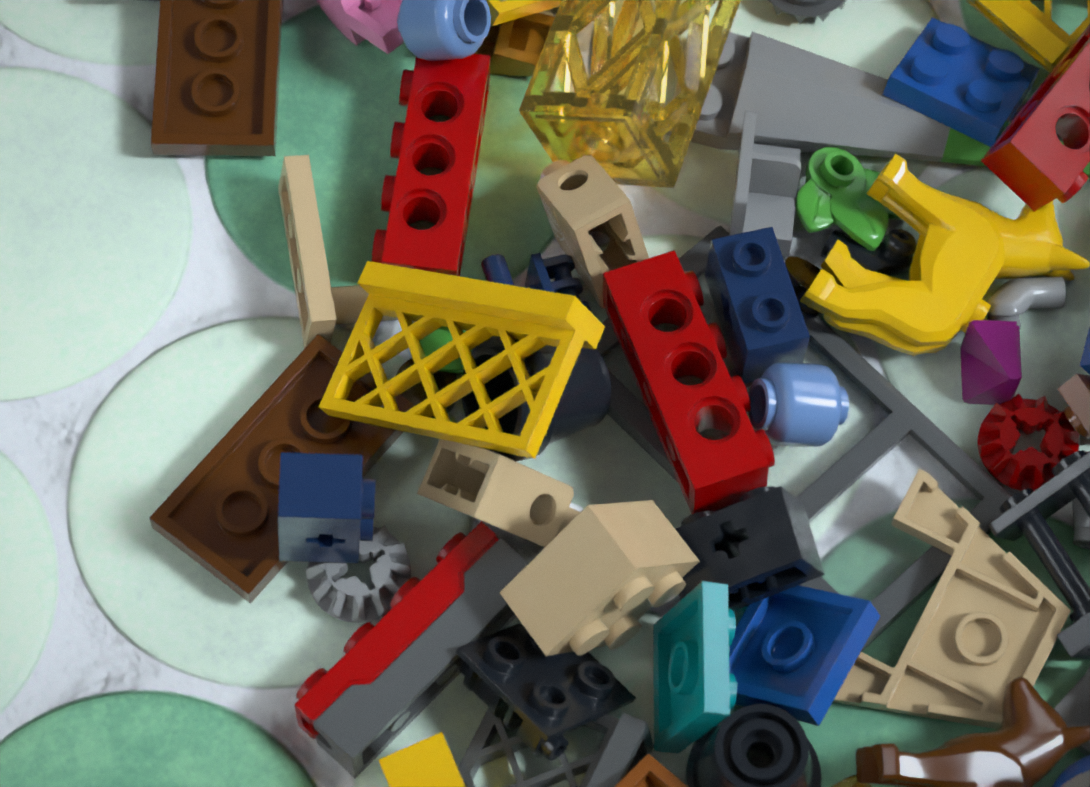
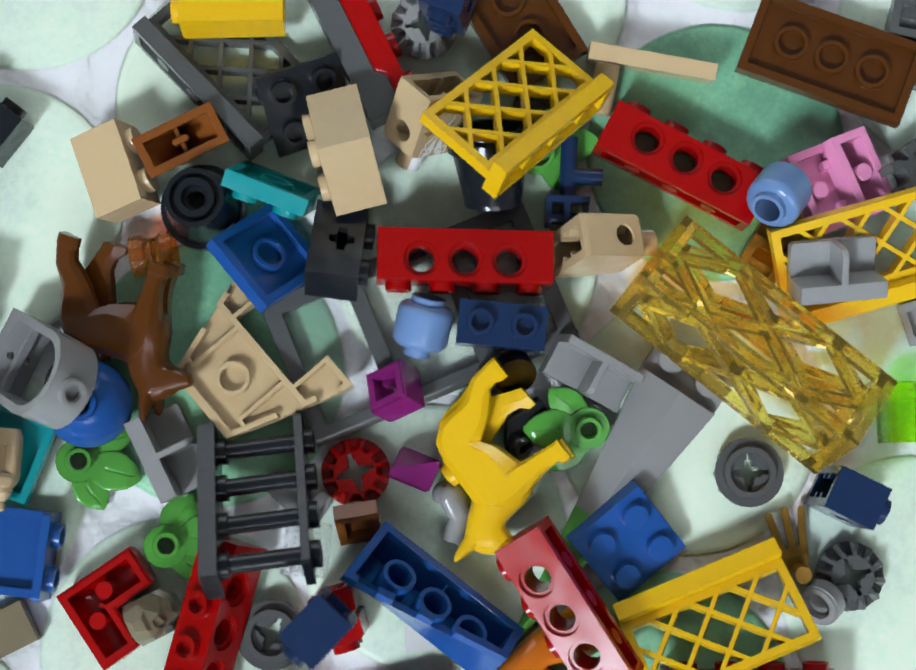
camera: 110 degrees right, 20 degrees up
none -> magenta slope [366,359,425,422]

